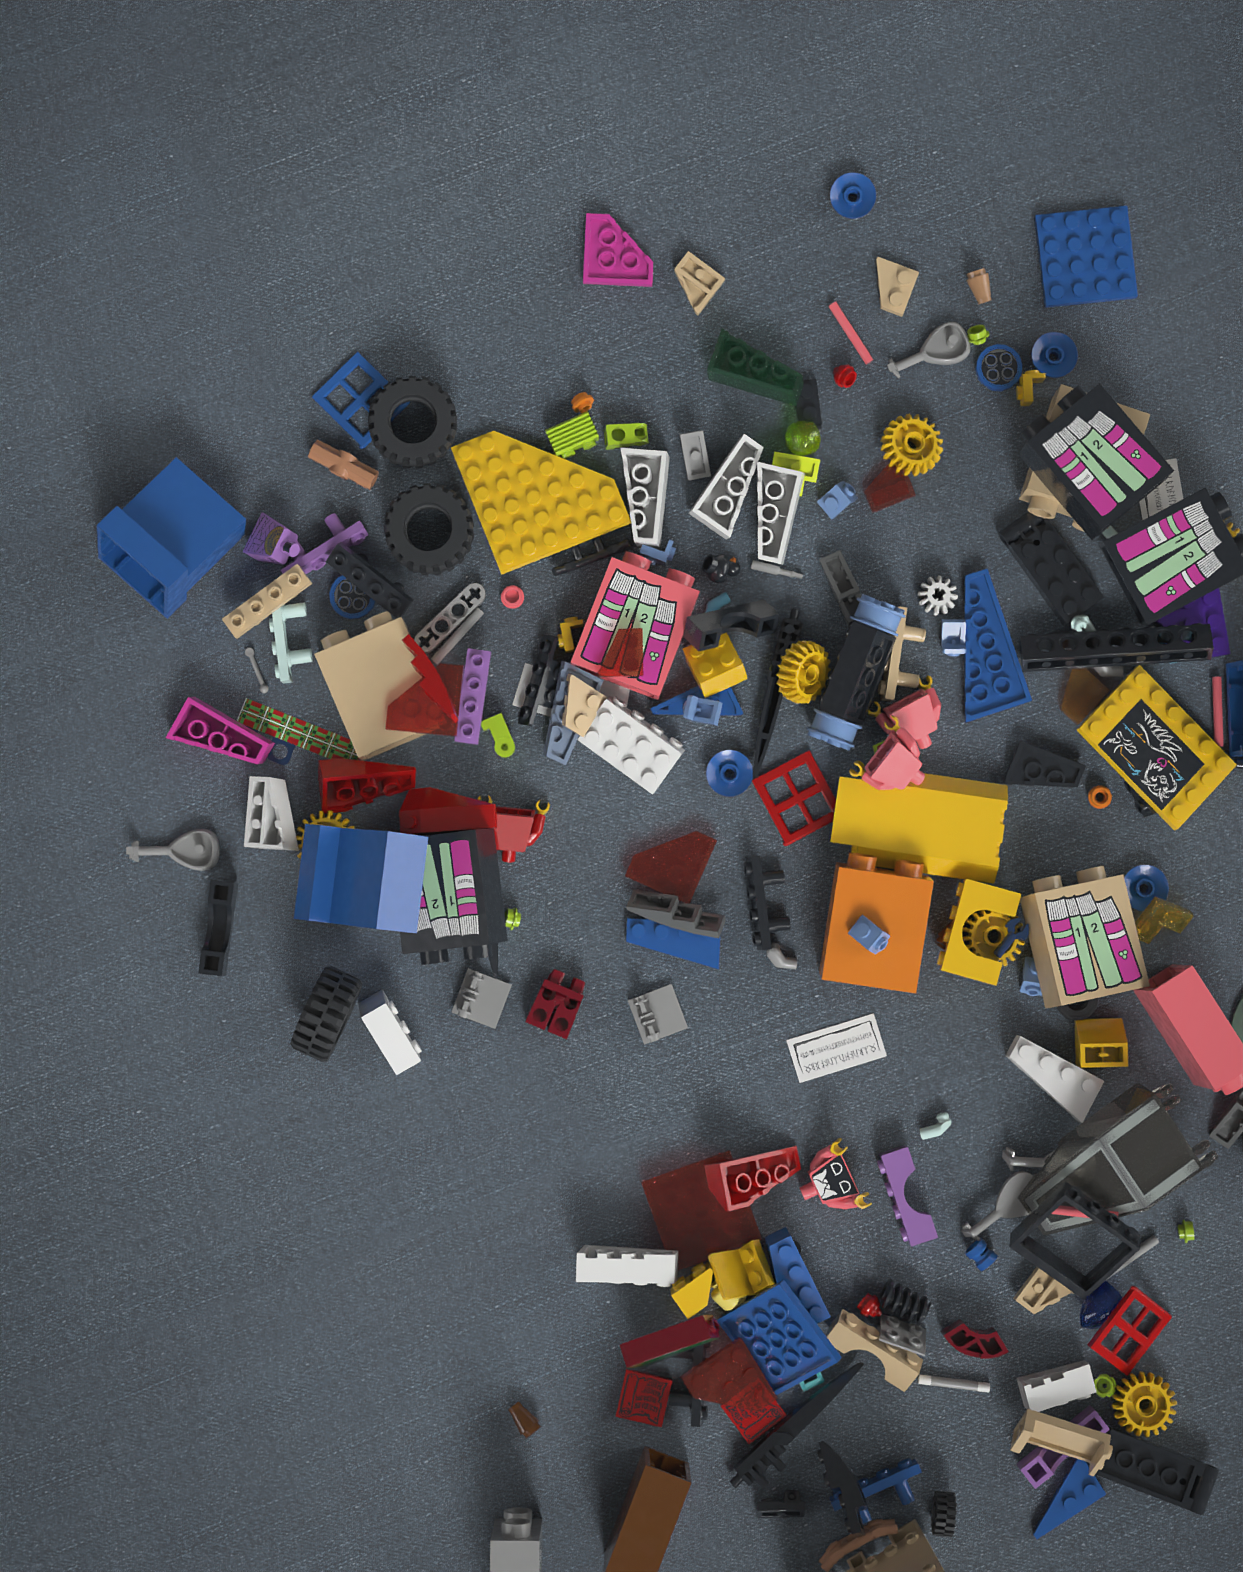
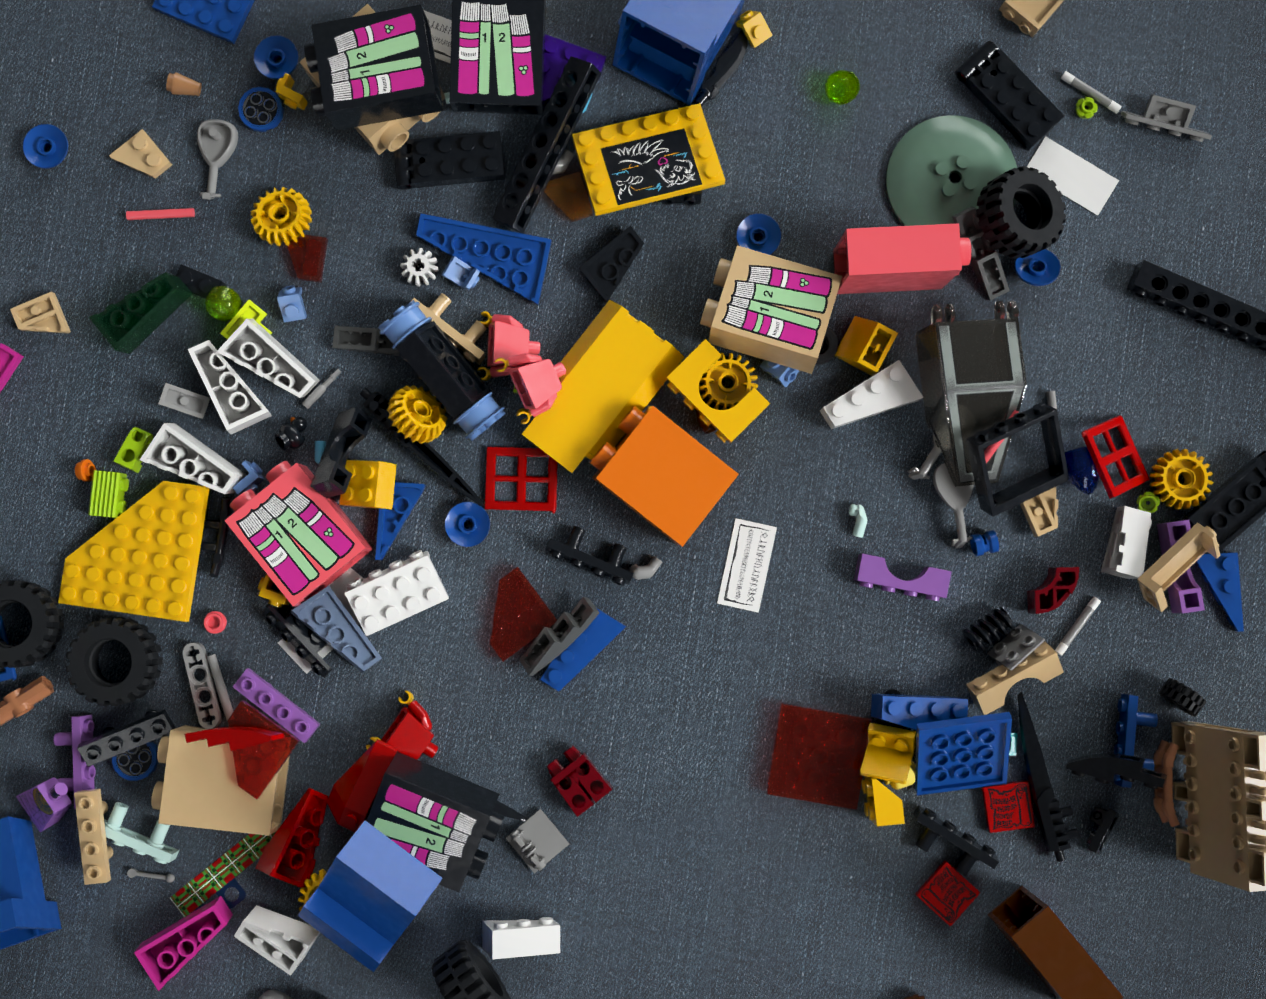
camera: 60 degrees left, 0 degrees up
lime leg [481,713,515,758] -> none
lime plate [504,908,521,930] -> none
tan wing [562,673,607,737] -> none
white wedge [576,1245,678,1287] -> none
clear red wing [598,628,644,677] -> none
dark red slope [620,1315,720,1368] -> none
light grey hinge [628,984,688,1045] -> none
clear red plate [680,1337,778,1412] -> none
medium blue bracket [683,695,723,726] -> none
red wedge [704,1146,801,1211] -> none
torso [799,1138,872,1209] -> none
red plate [833,365,857,388] -> none
medium blue bracket [848,914,890,954] -> none
red plate [857,1293,882,1317] -> none
lime plate [967,325,990,345] -> none
dark blue bar [993,918,1029,958] -> none
light aqua arm [1071,615,1096,632] -> none
orange plate [1088,785,1112,809] -> none
clear yellow plate [1135,896,1194,944] -> none
lime plate [1177,1219,1194,1243] -> none
coral bar [1212,677,1224,747] -> none

